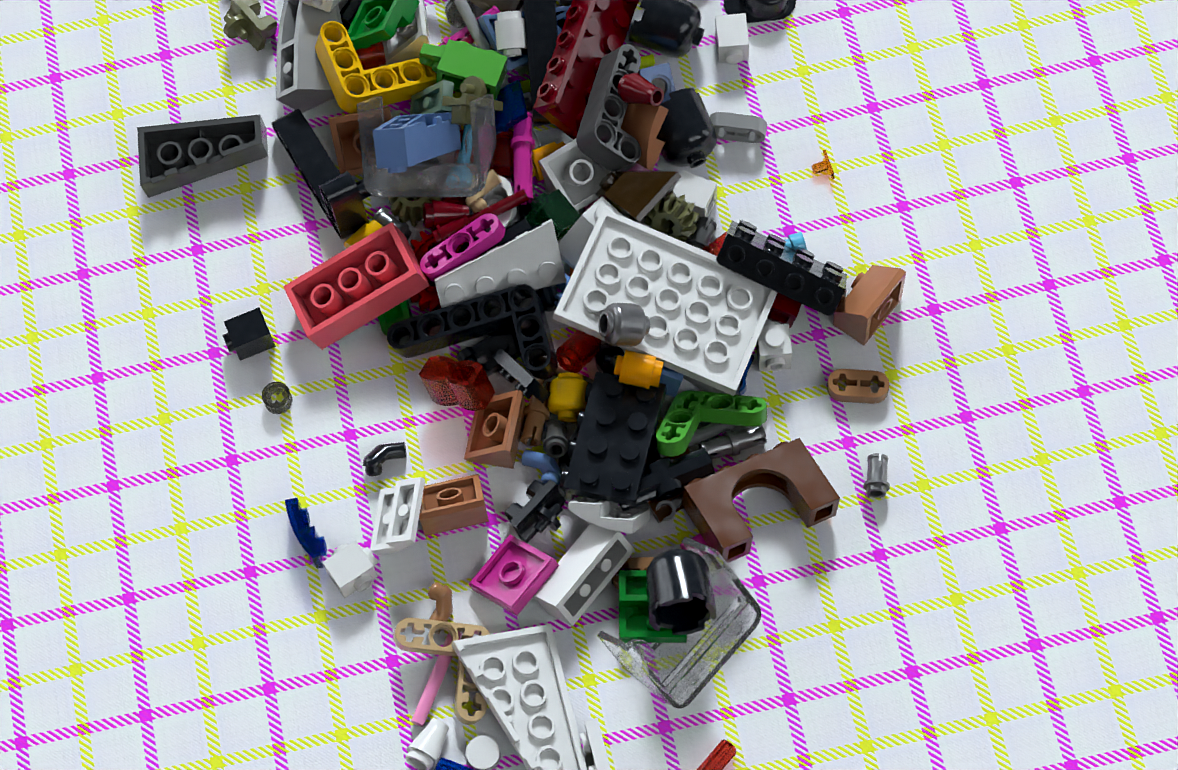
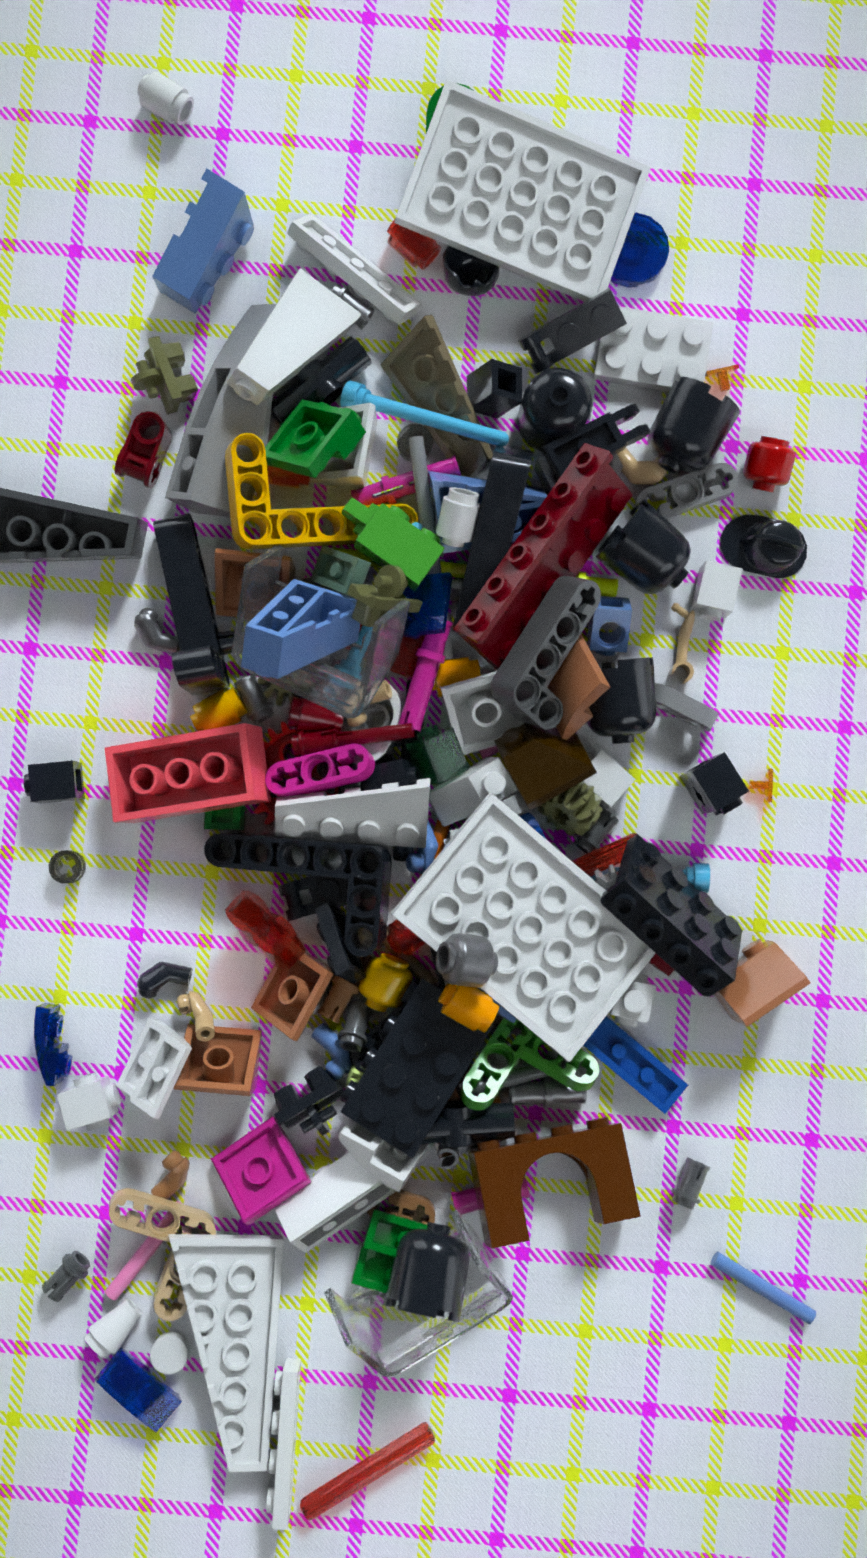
camera: 10 degrees right, 20 degrees up
dark red cone [617,73,664,106] -> none
medium nougat beam [827,369,890,404] -> none
none -> dark grey pin [42,1251,90,1302]
none -> dark red piece [115,411,172,488]
none -> flat silver arm [134,608,180,654]
none -> tan arm [177,991,215,1041]
none -> blue plate [583,1016,689,1114]
none -> tan piece [669,603,695,684]
none -> black brick [679,752,749,816]
none -> medium blue bar [711,1251,816,1324]

